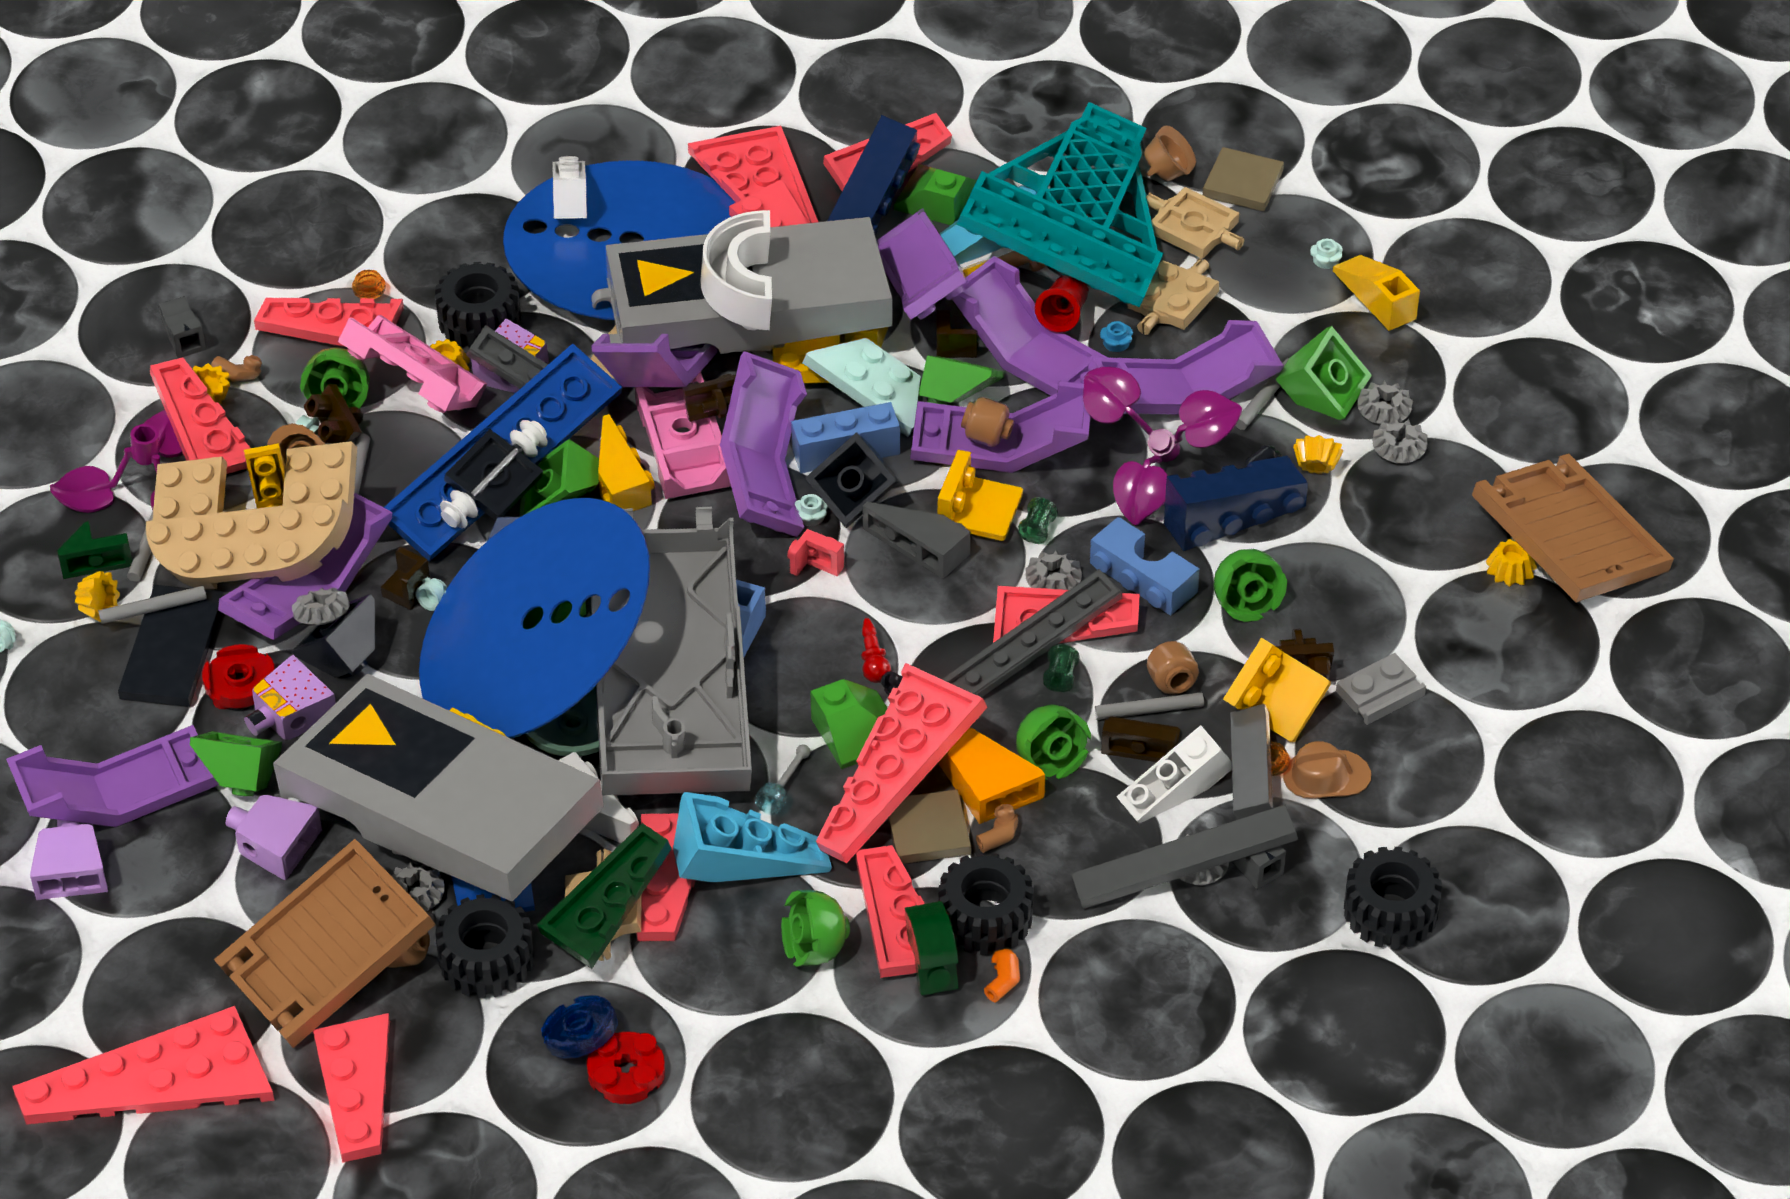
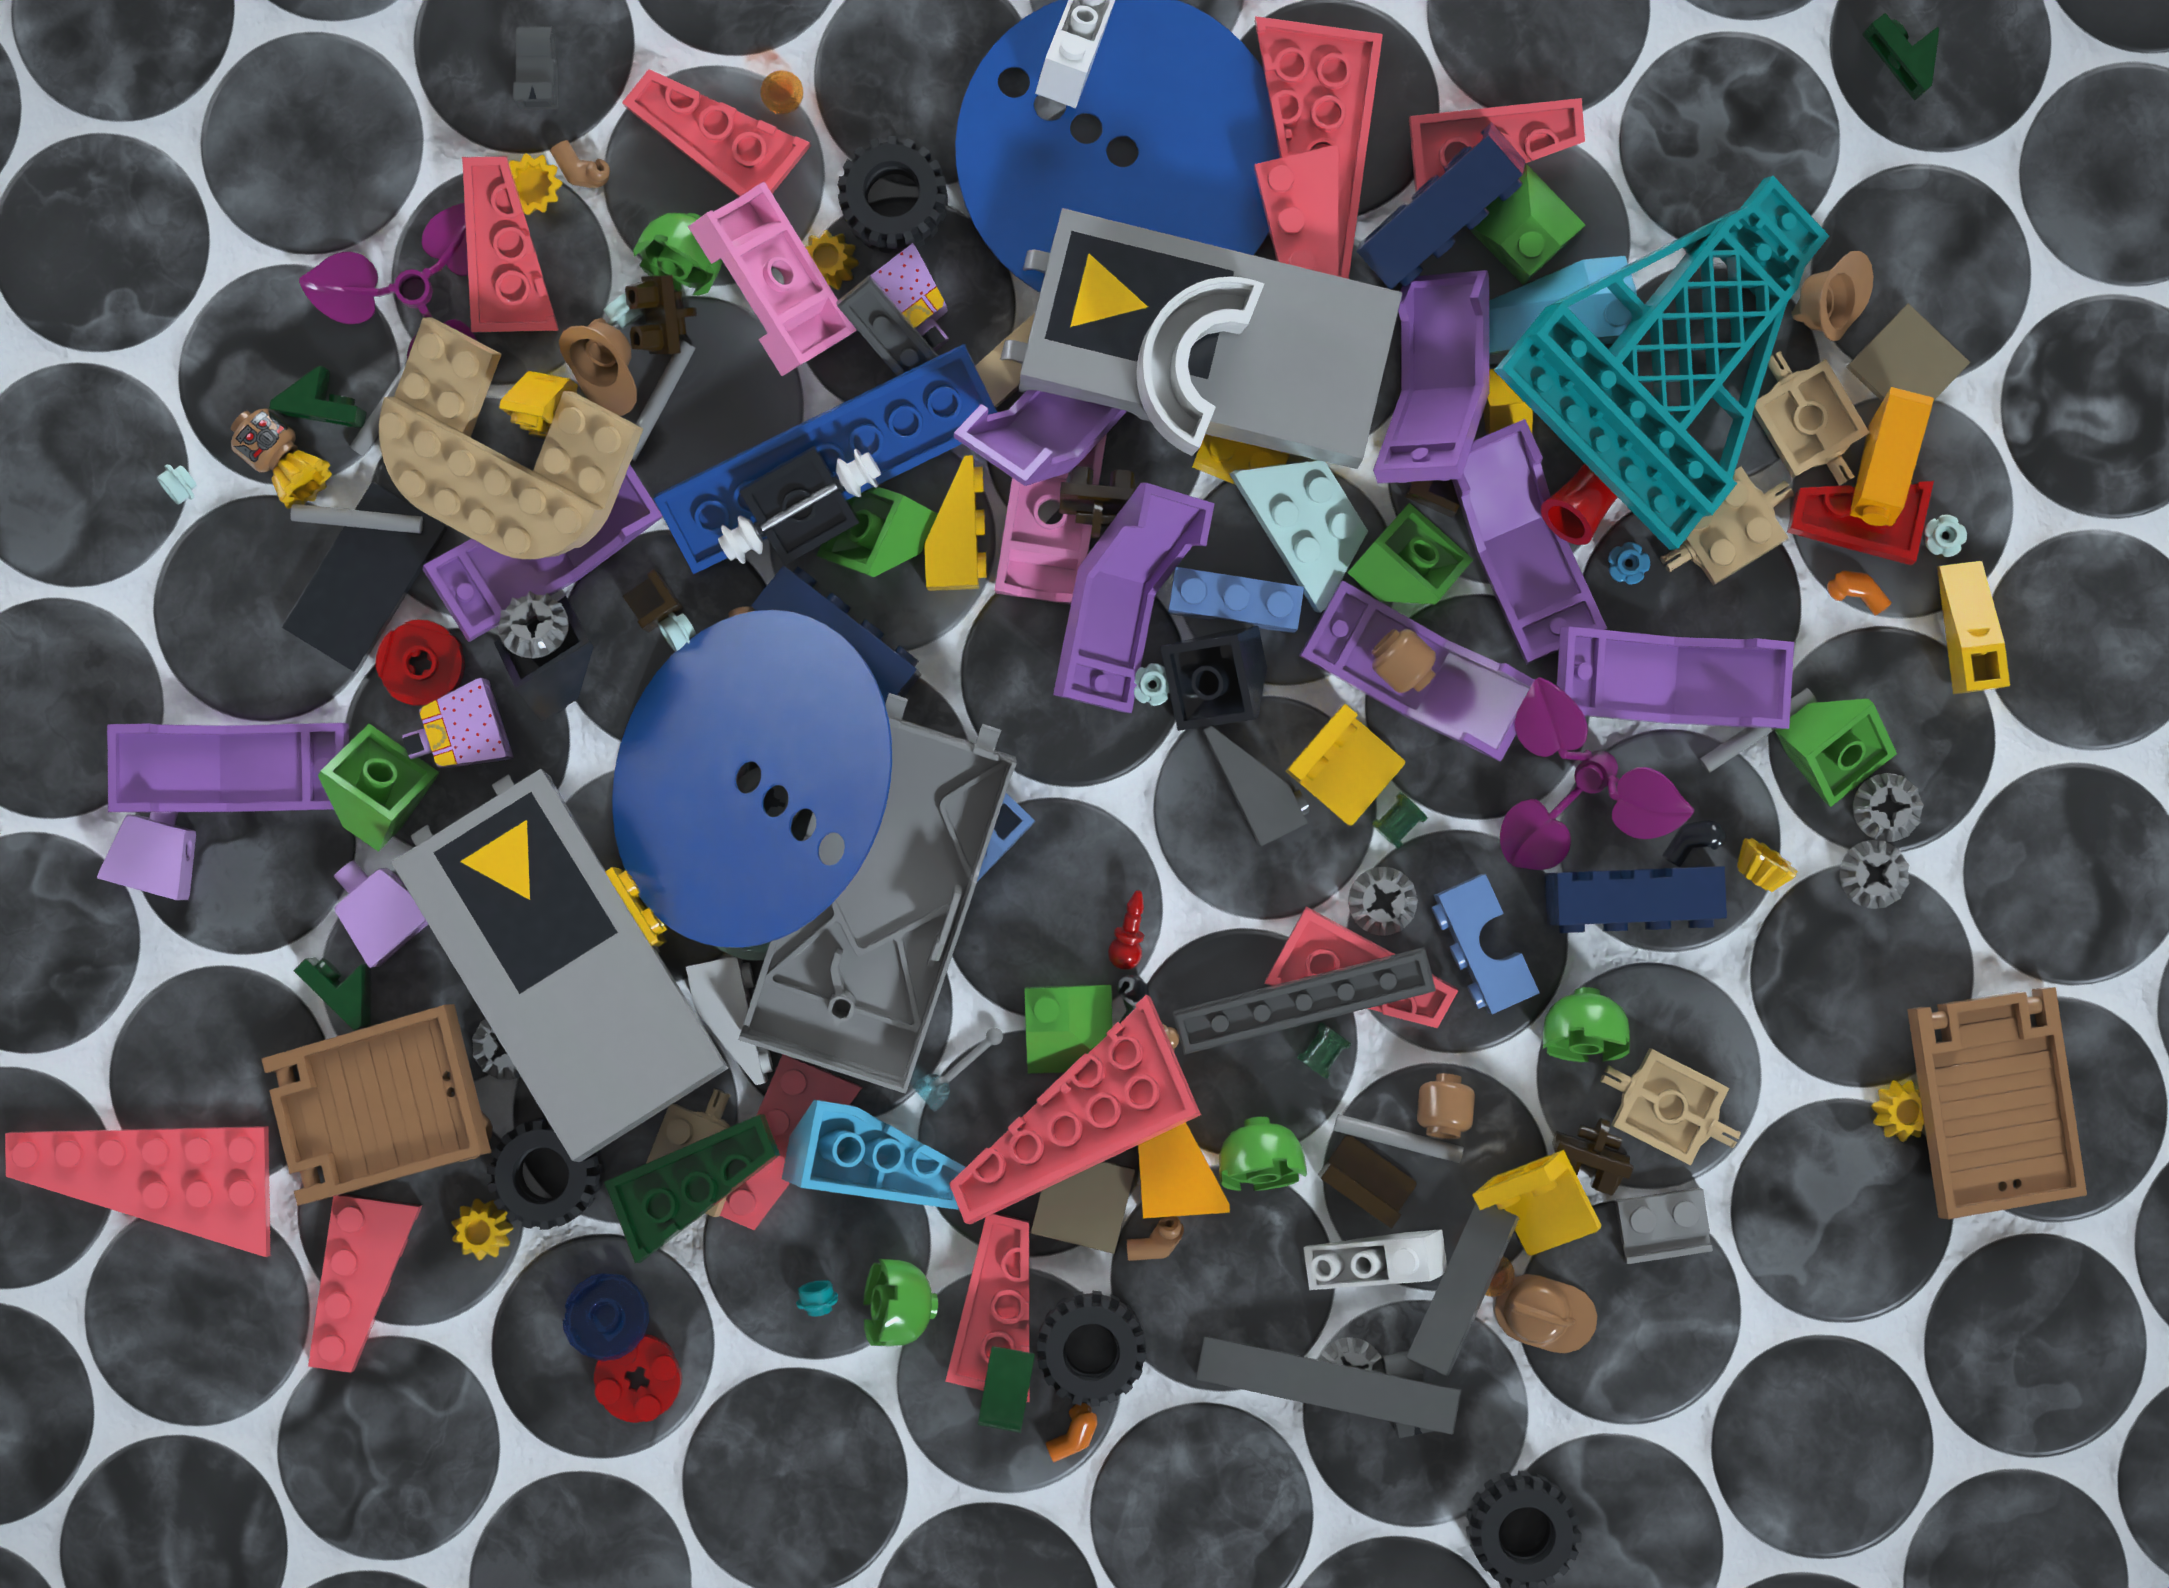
camera: 25 degrees right, 40 degrees up
coral bracket [787,529,844,576] -> none
none -> head [231,408,297,473]
none -> dark green slope [293,957,371,1031]
none -> yellow piece [451,1198,514,1261]
none -> teal plate [796,1280,838,1317]
none -> tan plate [1600,1048,1741,1165]
none -> red wing [1787,481,1934,565]
none -> orange arm [1827,571,1892,616]
none -> light orange slope [1850,387,1934,526]
none -> dark green slope [1862,13,1939,101]

